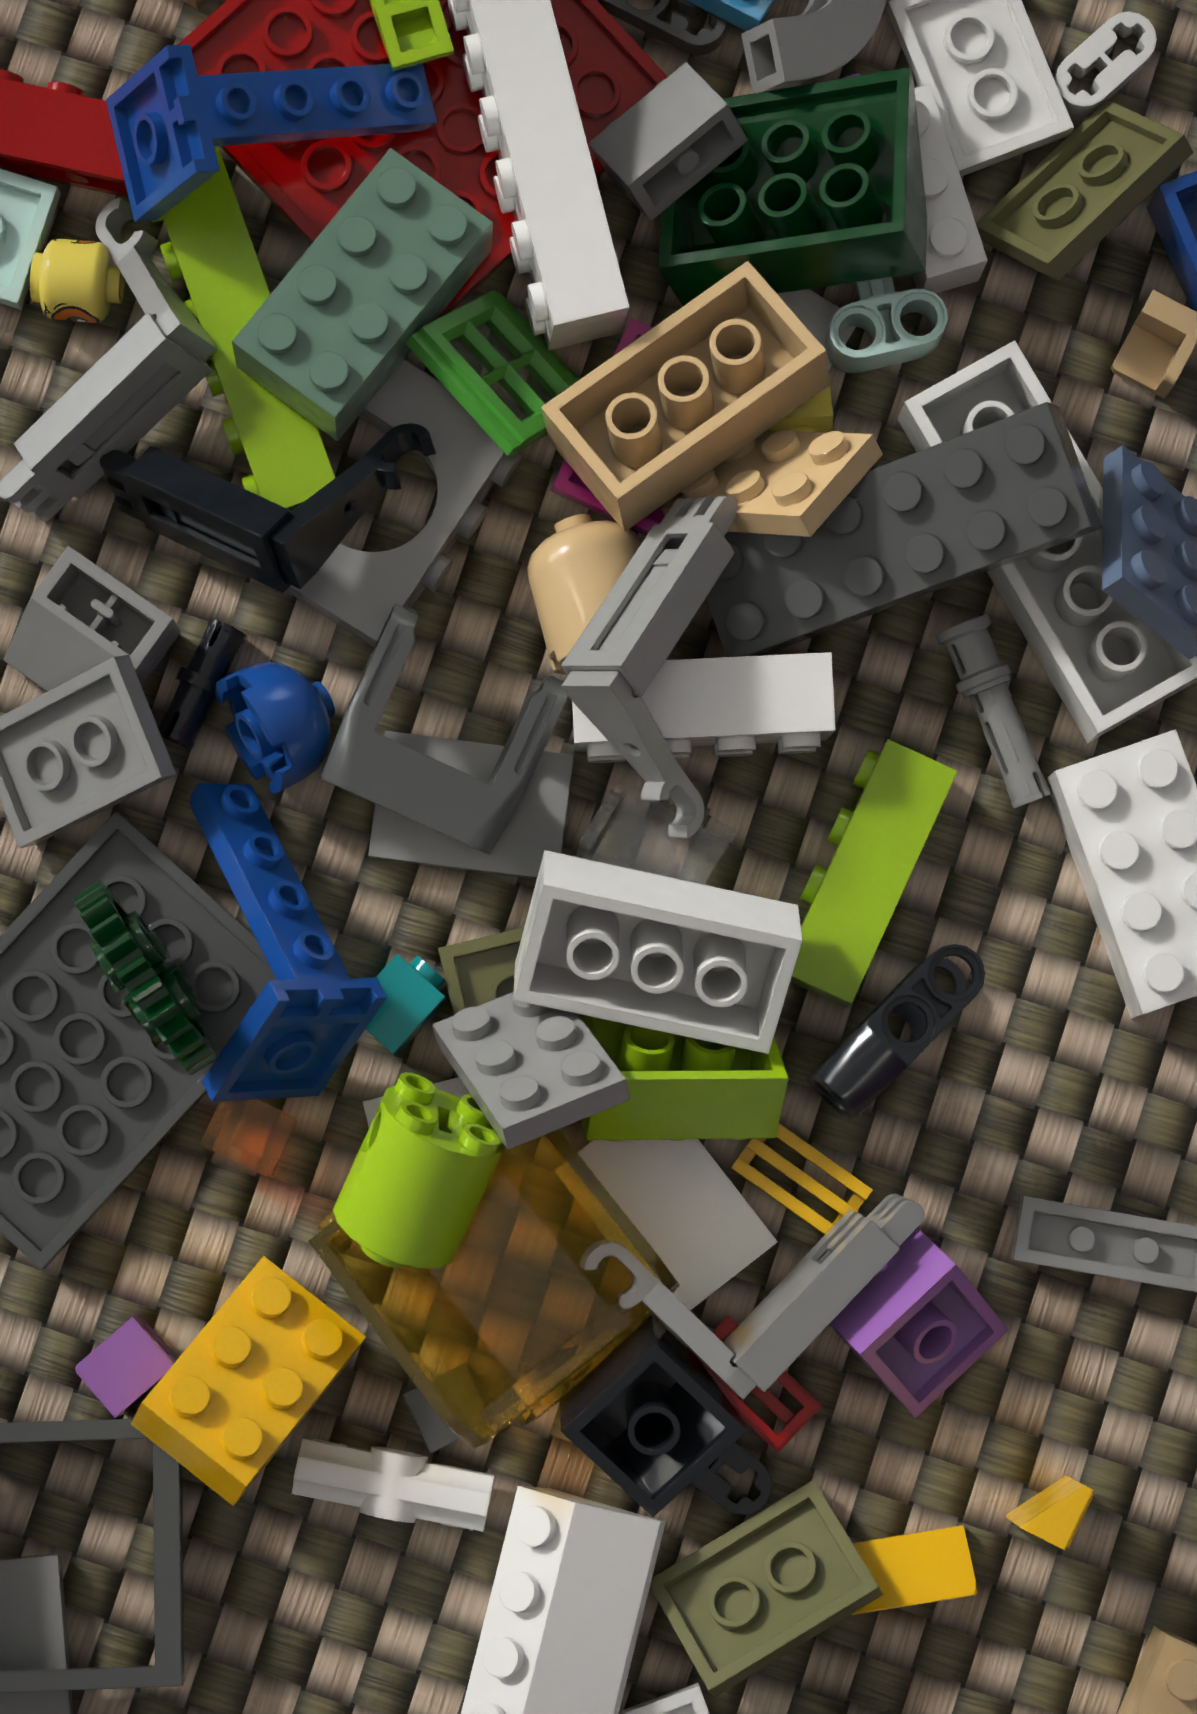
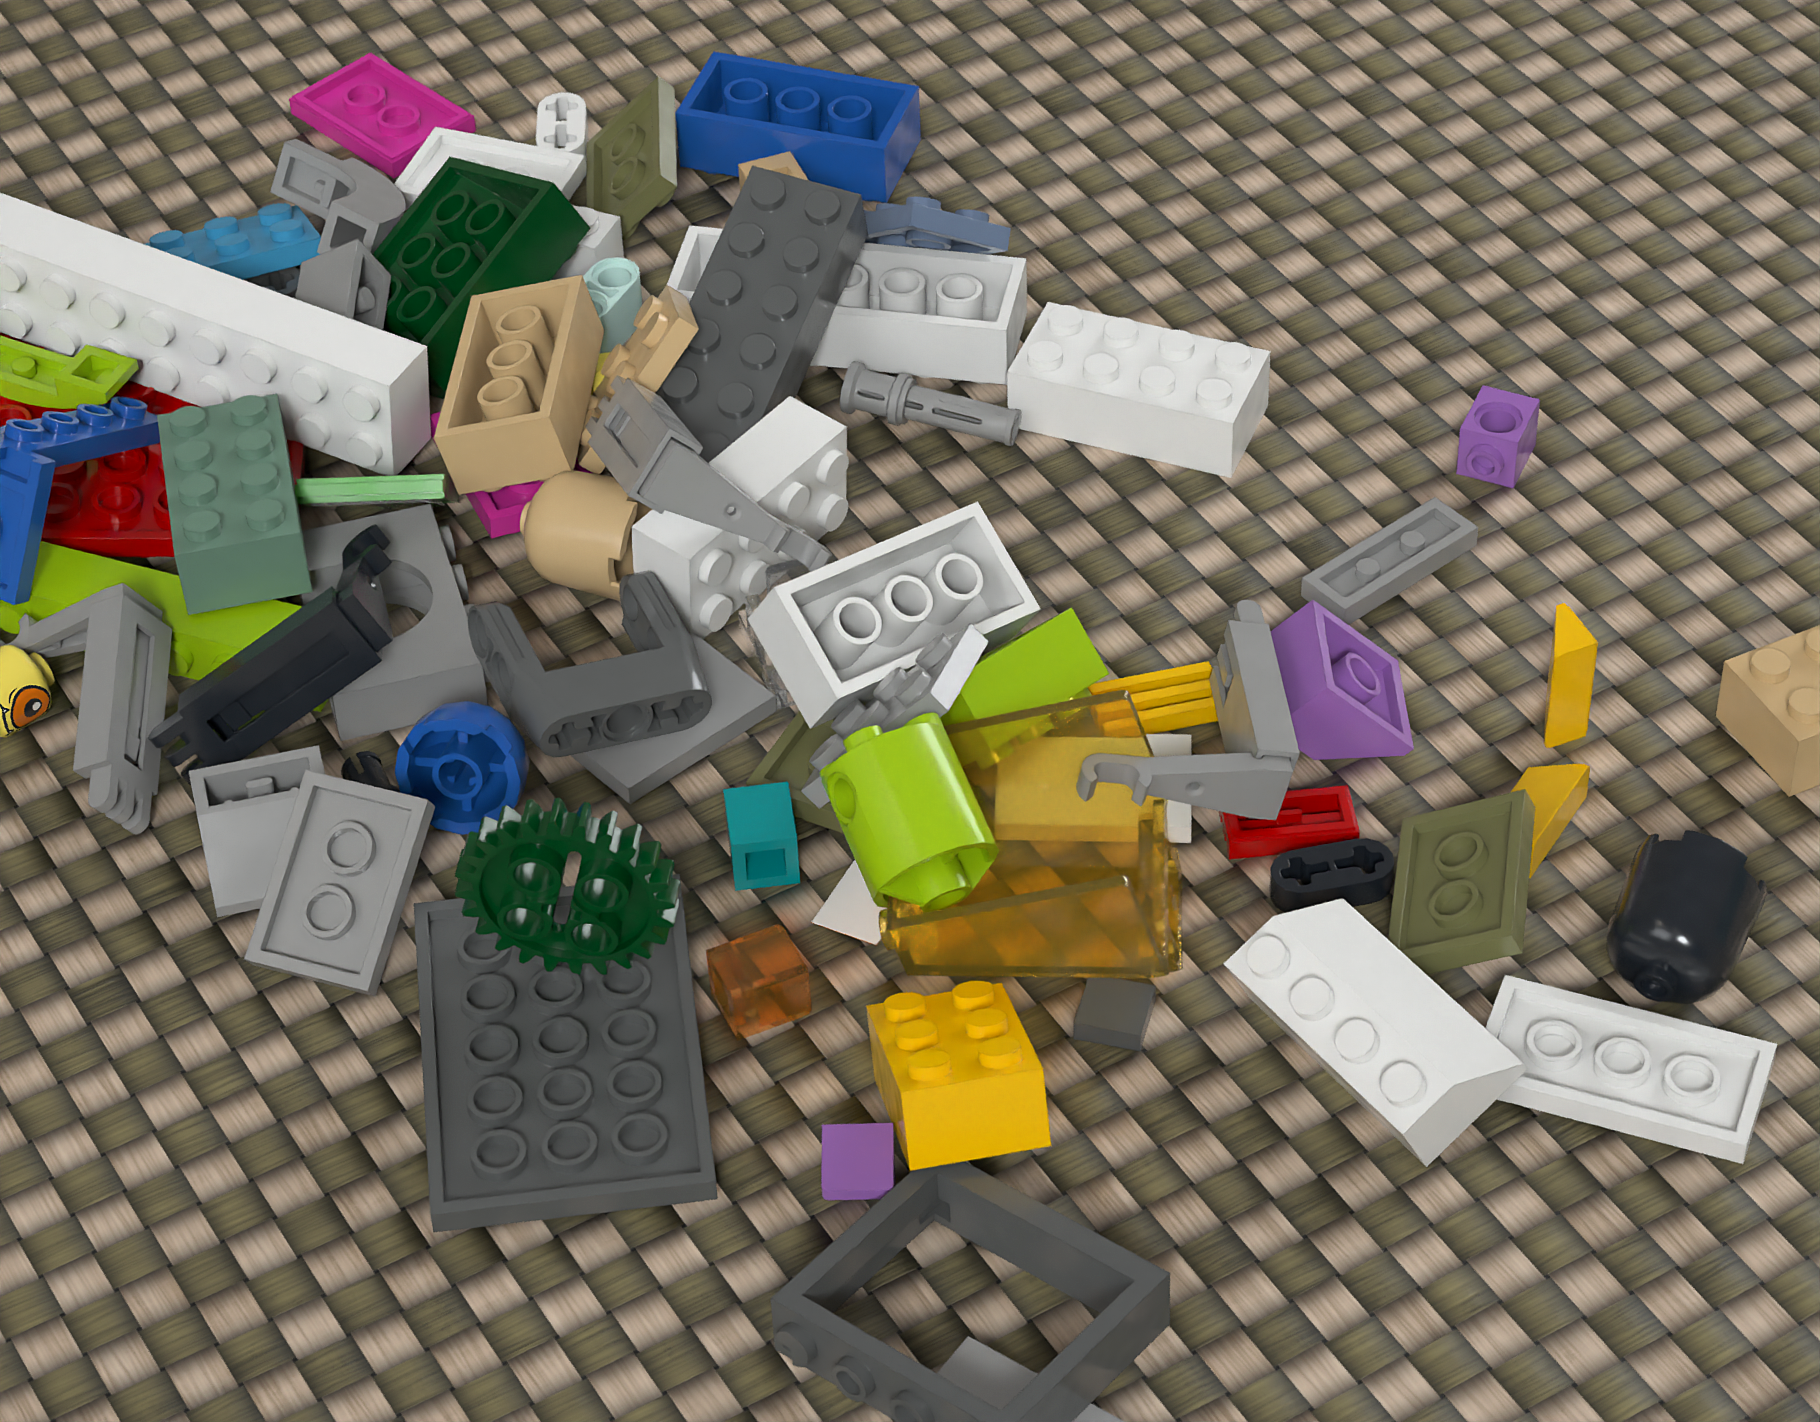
camera: 45 degrees left, 40 degrees down
blue bracket [190,783,387,1102] -> none
white piece [291,1437,494,1532] -> none
black slope [560,1315,747,1517] -> none
lime brick [790,739,958,1008] -> none
black connector [806,944,985,1120] -> none

